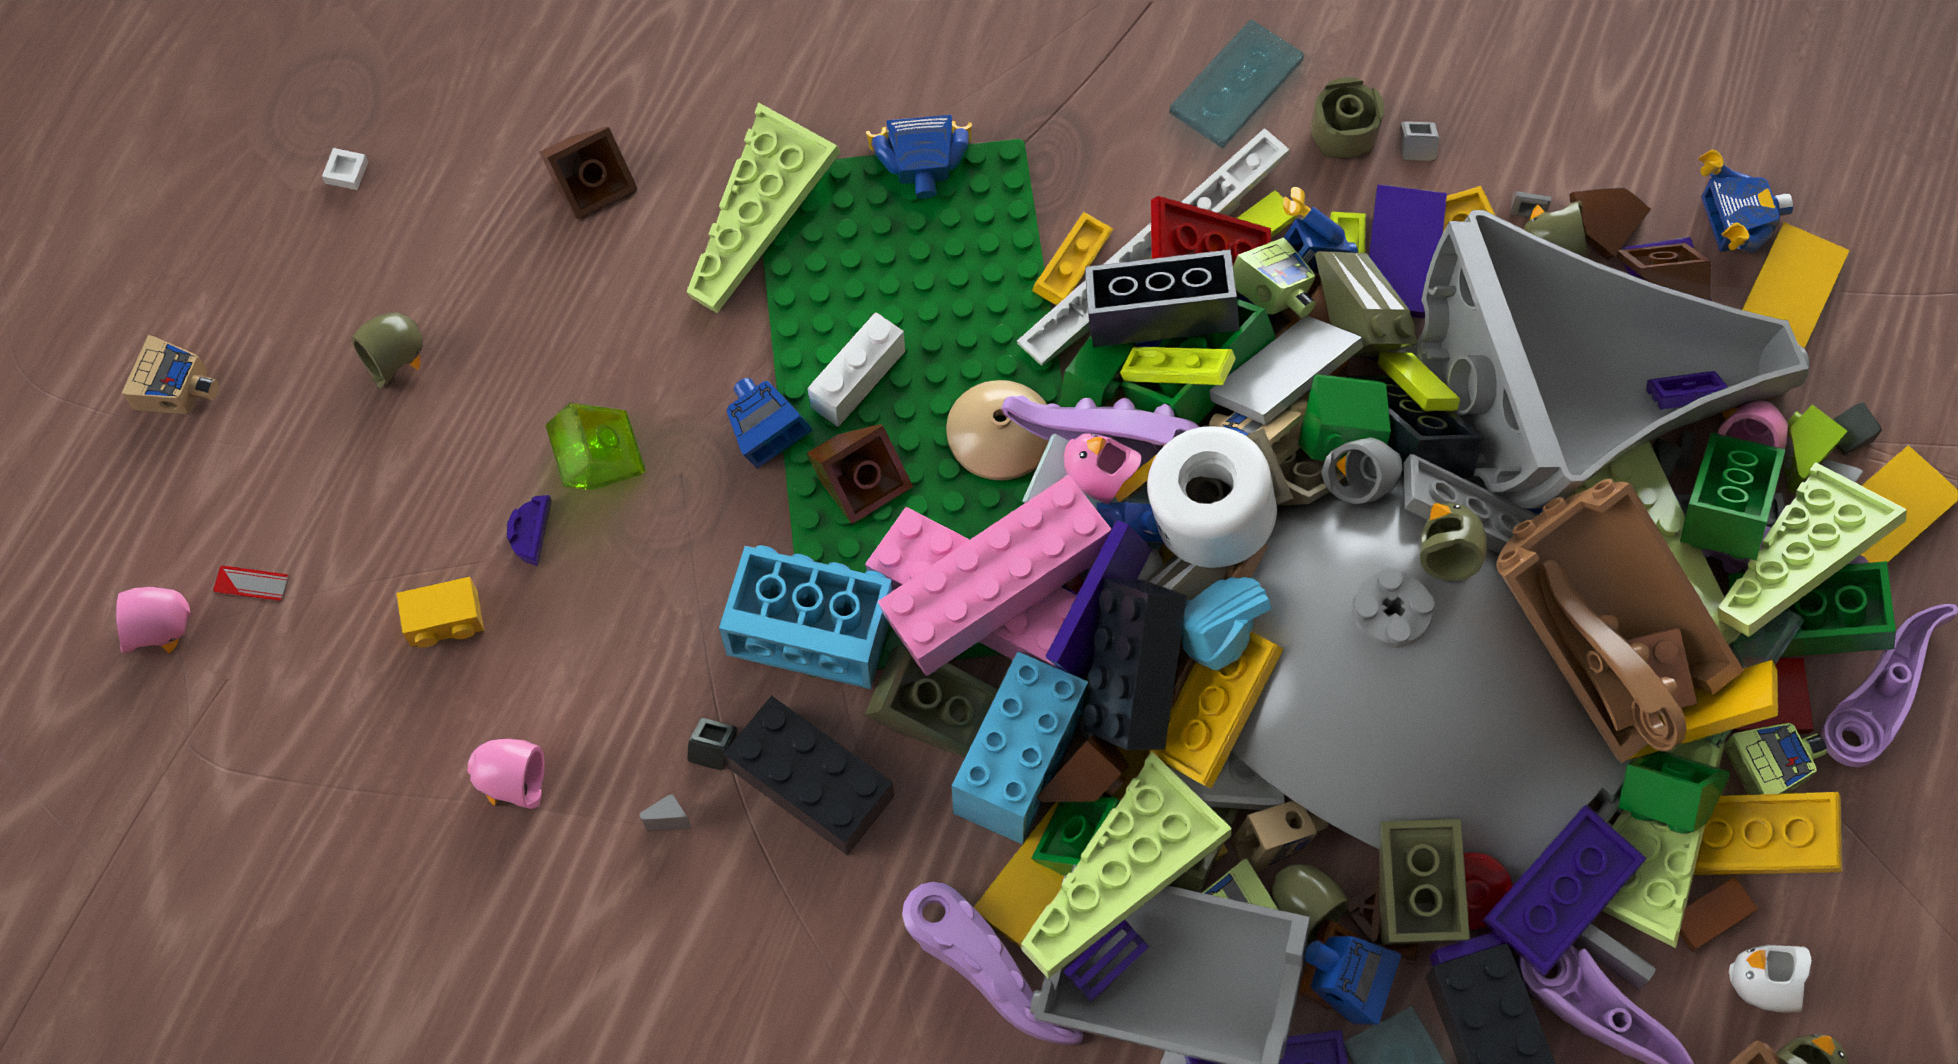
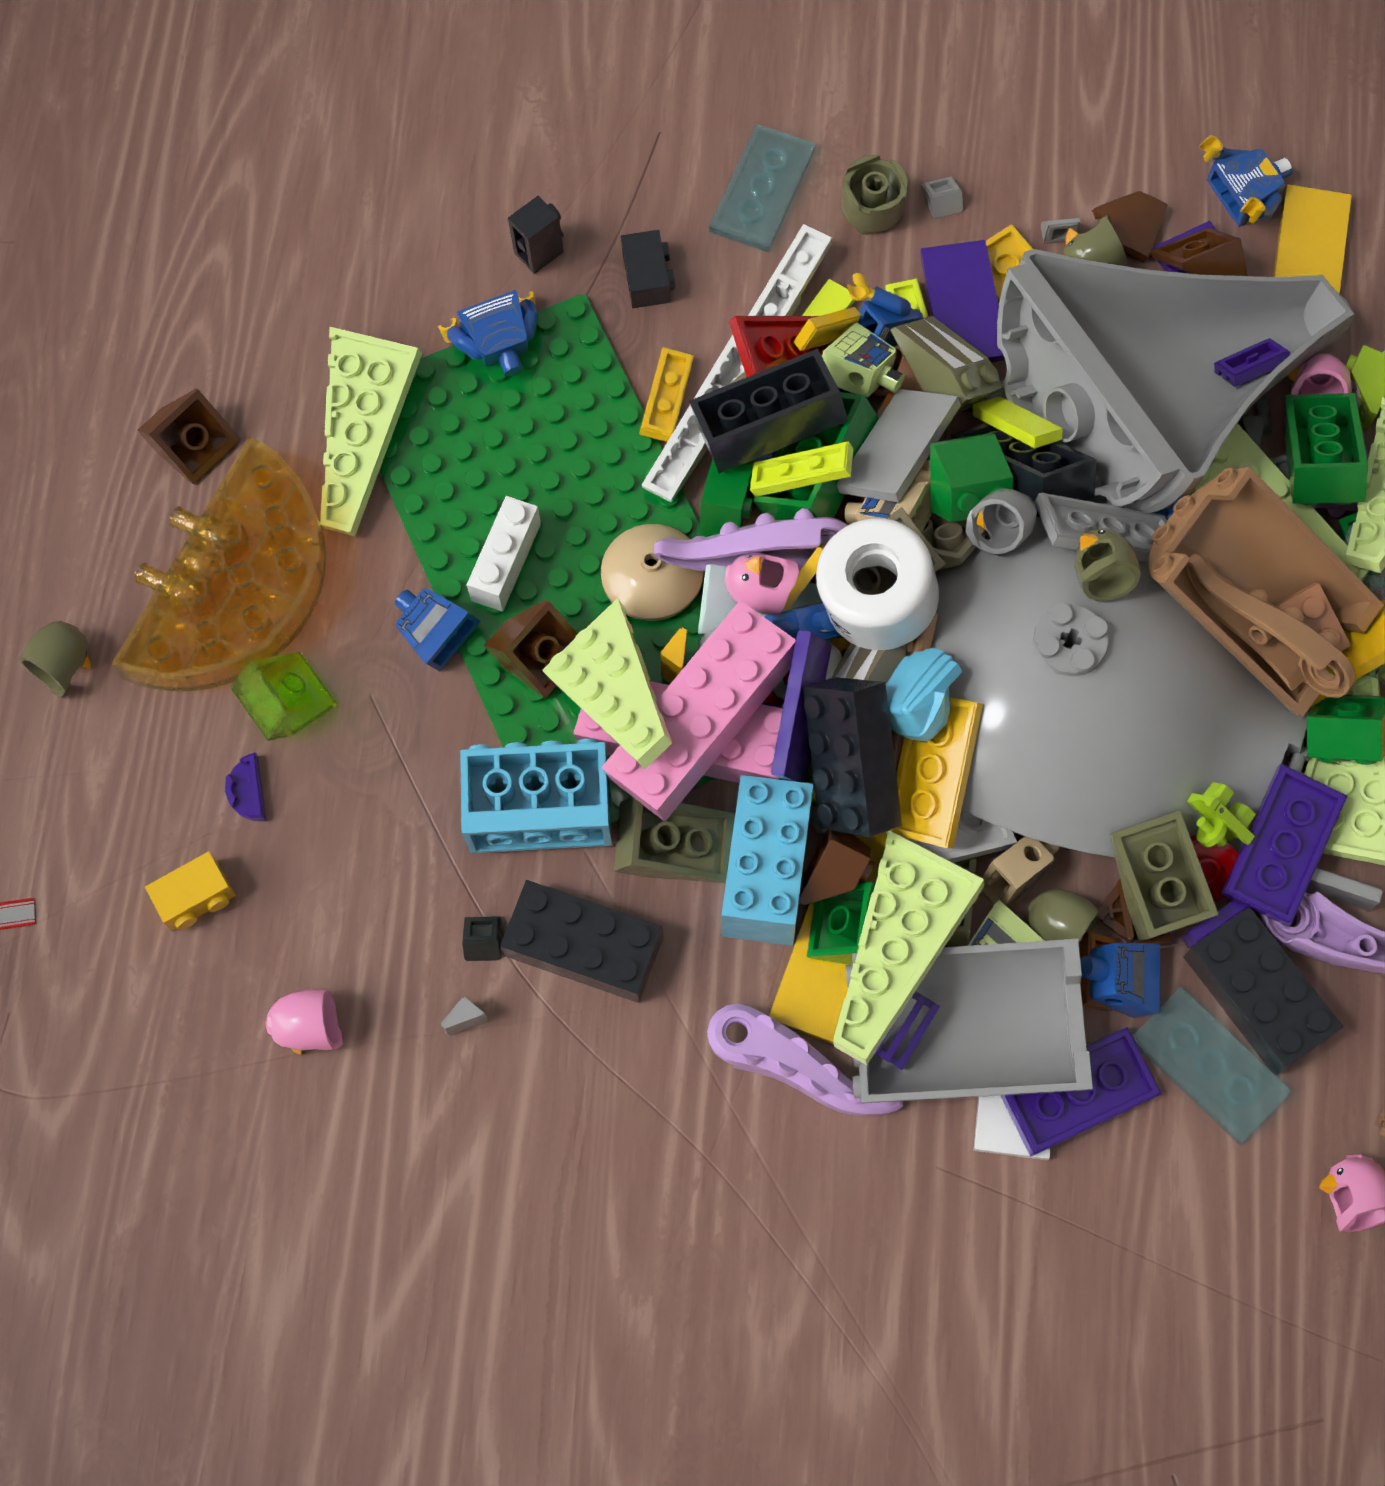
camera: 15 degrees left, 5 degrees up
none -> clear yellow brick [111,436,326,691]
none -> black brick [508,195,564,274]
none -> yellowish green wing [542,598,672,769]
none -> black brick [621,230,675,309]
none -> yellow slope [661,627,687,684]
none -> yellow tile [794,307,861,351]
none -> lime hips [1186,782,1256,847]

